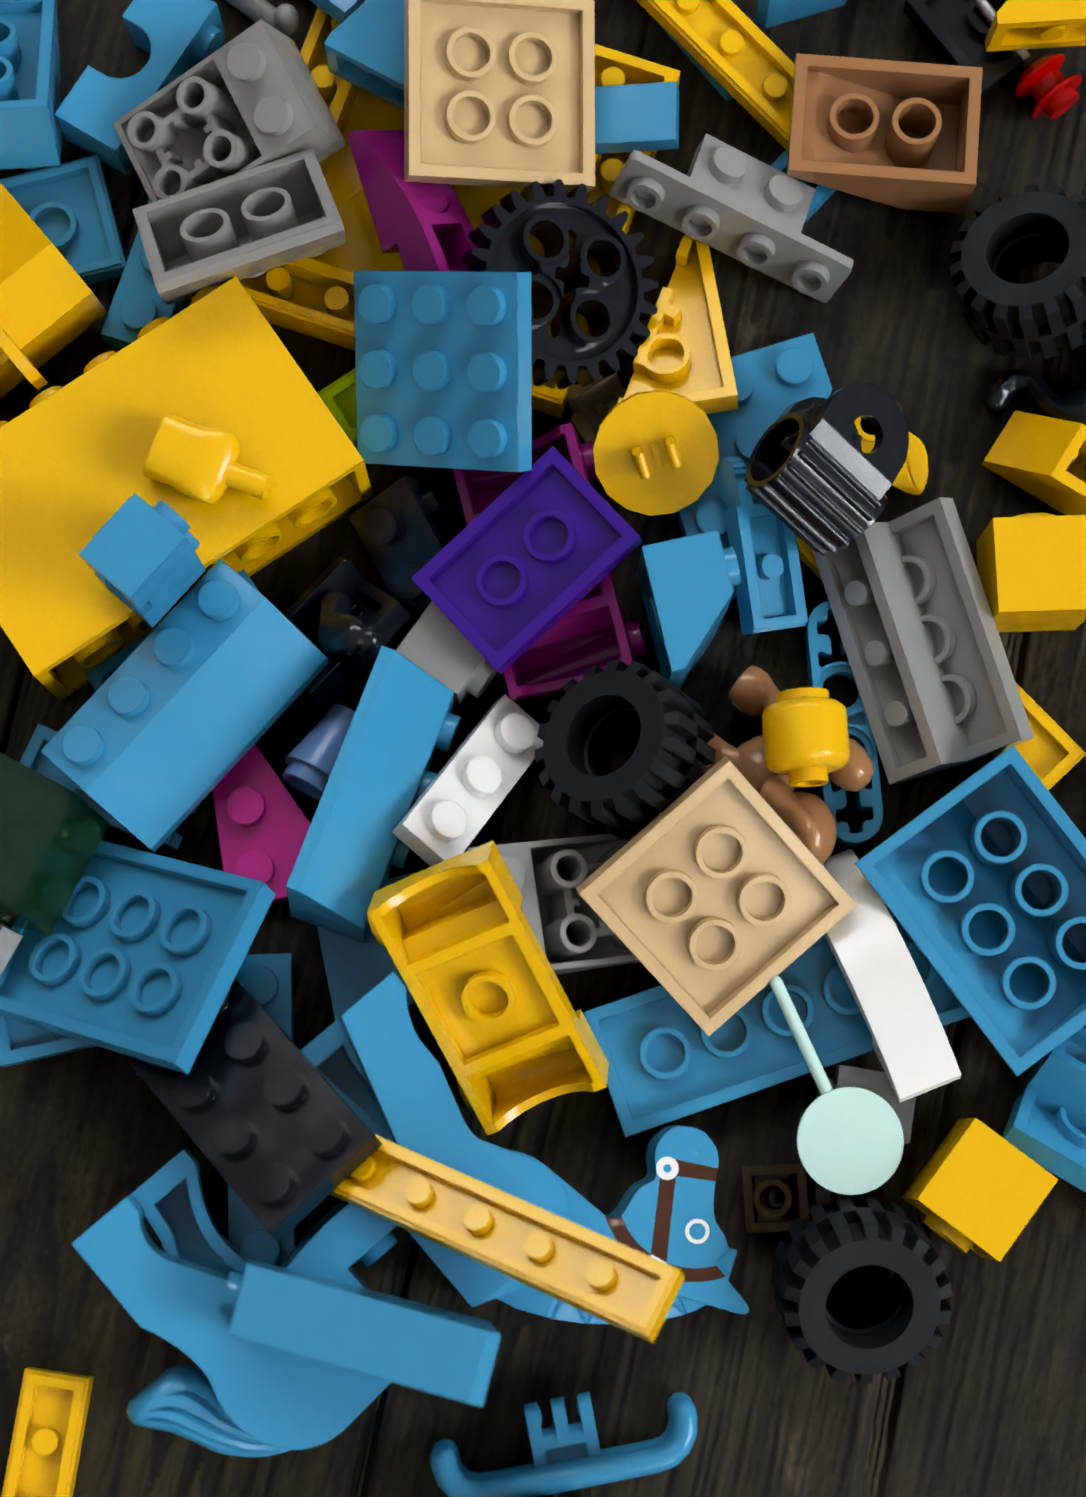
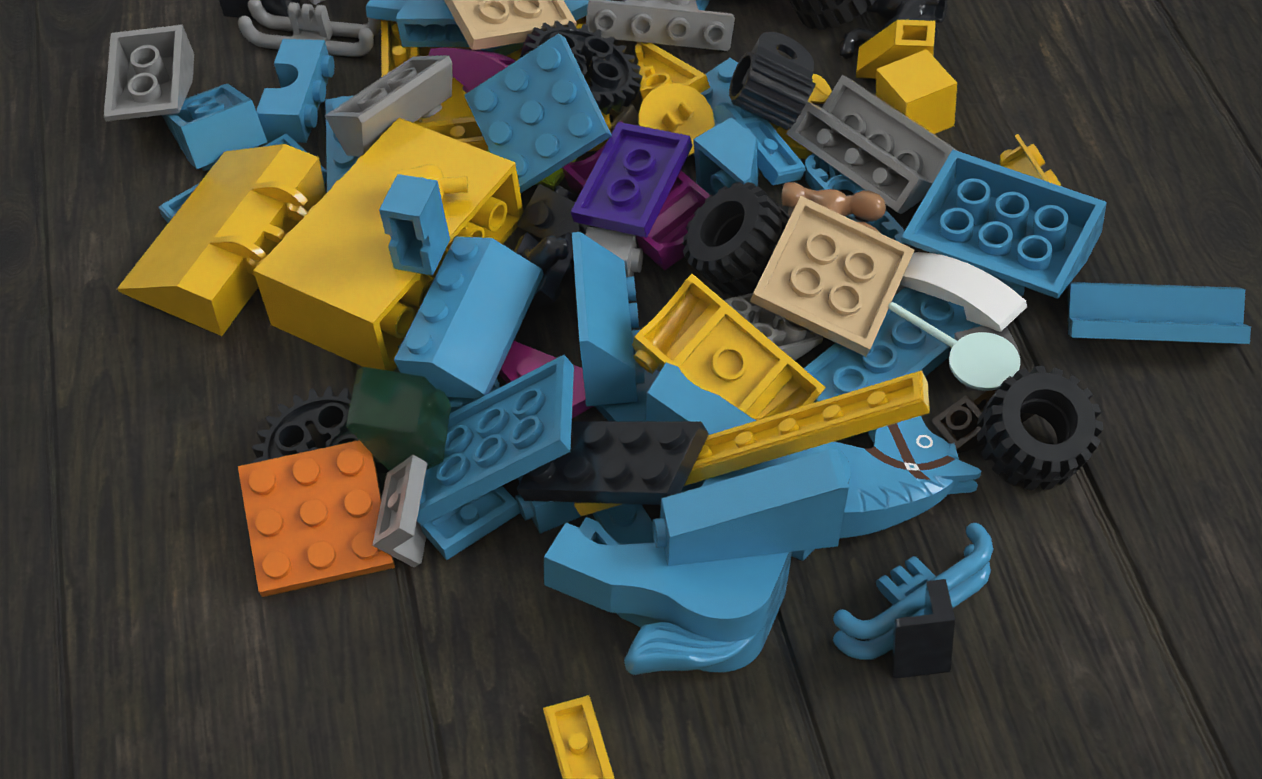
camera: 20 degrees left, 30 degrees down
light grey slope [112,19,346,202] -> none
medium blue cone [282,703,355,801] -> none
white plate [392,694,543,866] -> none
yellow head [762,687,850,787] -> none
yellow head [902,1118,1059,1262] -> none

